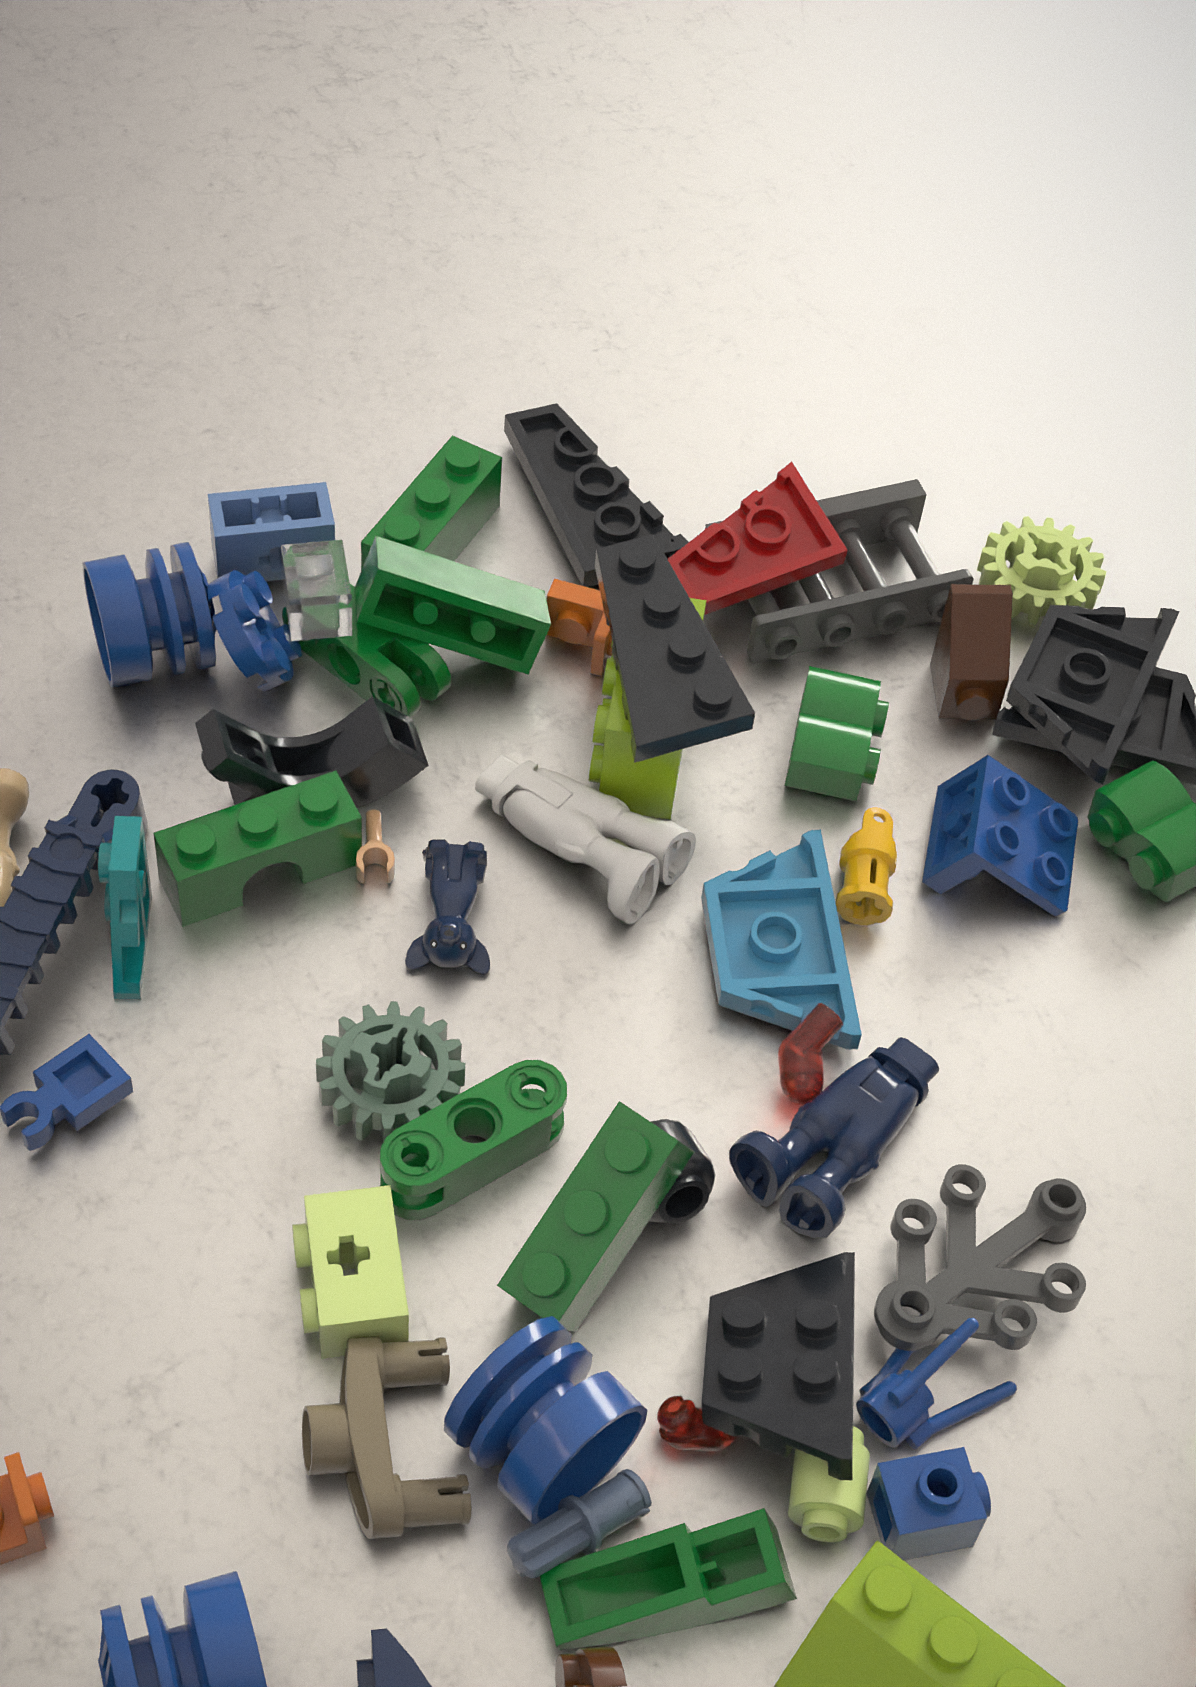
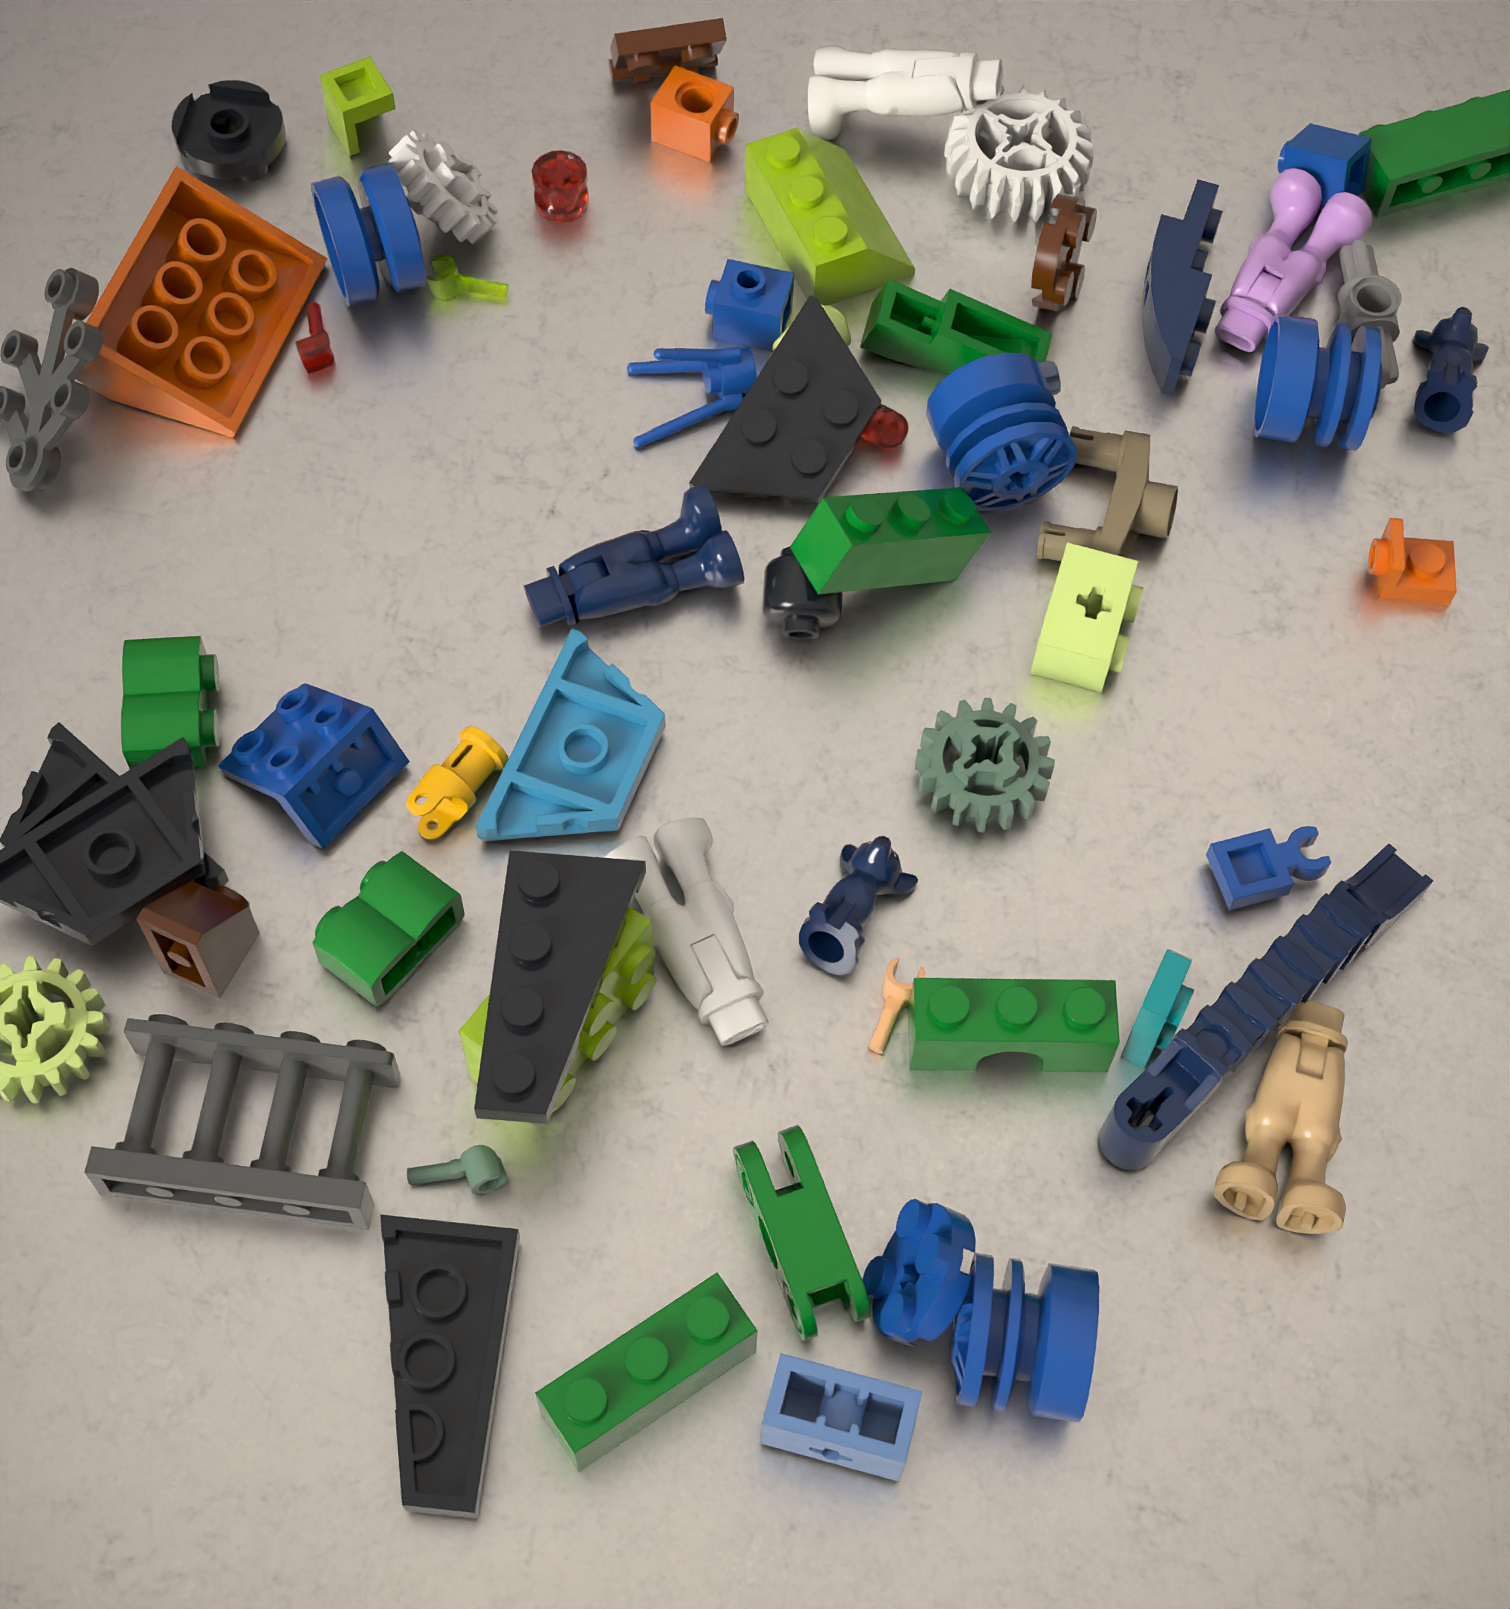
camera: 150 degrees left, 10 degrees up
black arch [195,696,429,808] -> none
clear brick [281,540,352,641] -> none
green brick [355,536,551,675] -> none
green piece [380,1060,567,1220] -> none
orange bracket [547,578,612,676] -> none
red wing [668,461,848,615] -> none
clear red arm [778,1003,844,1106] -> none
dark grey plant [874,1164,1086,1351] -> none

